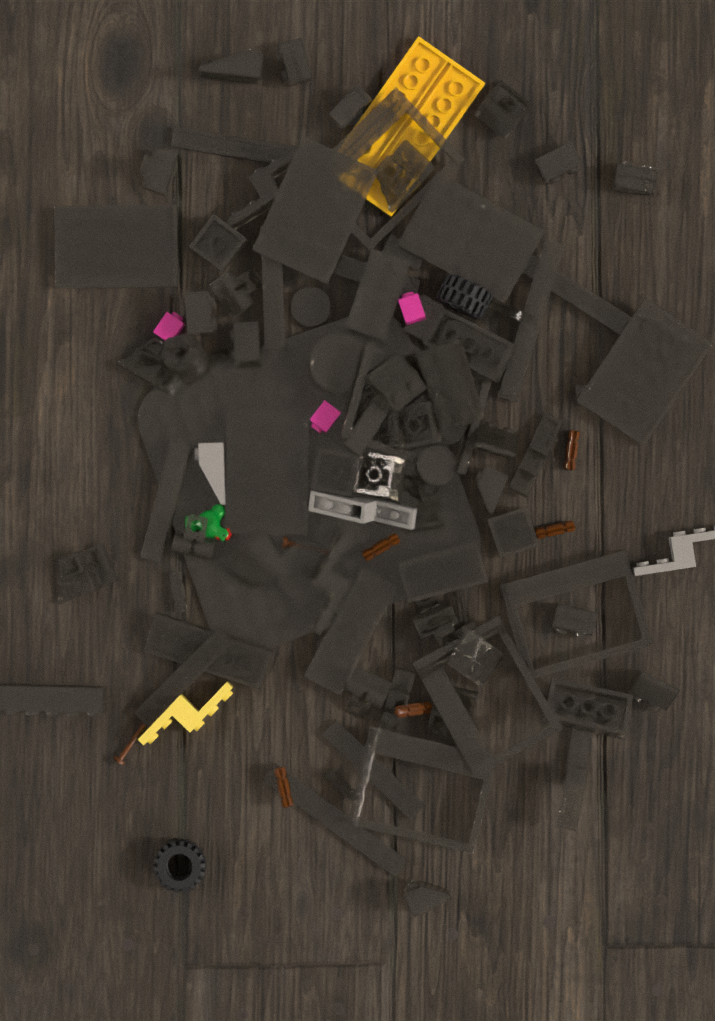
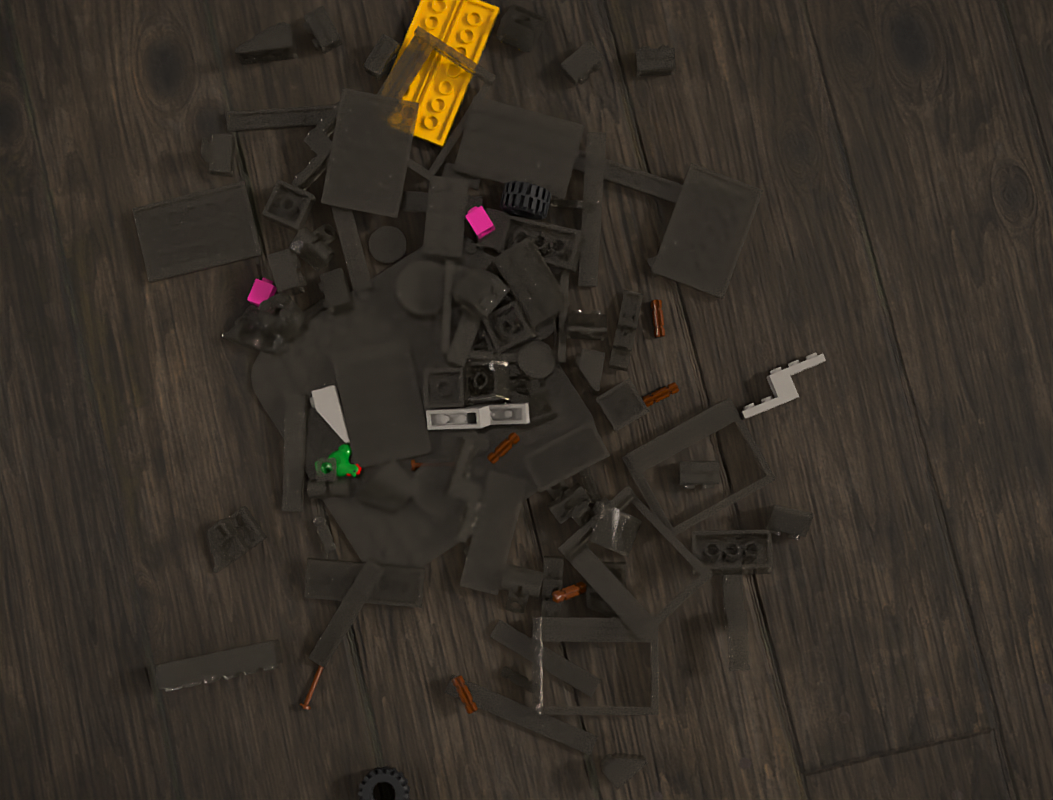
camera: 10 degrees left, 5 degrees down
light yellow bracket [138,681,233,745] -> none
dark pink brick [310,400,341,433] -> none
clear smoke slope [374,140,436,213] -> none

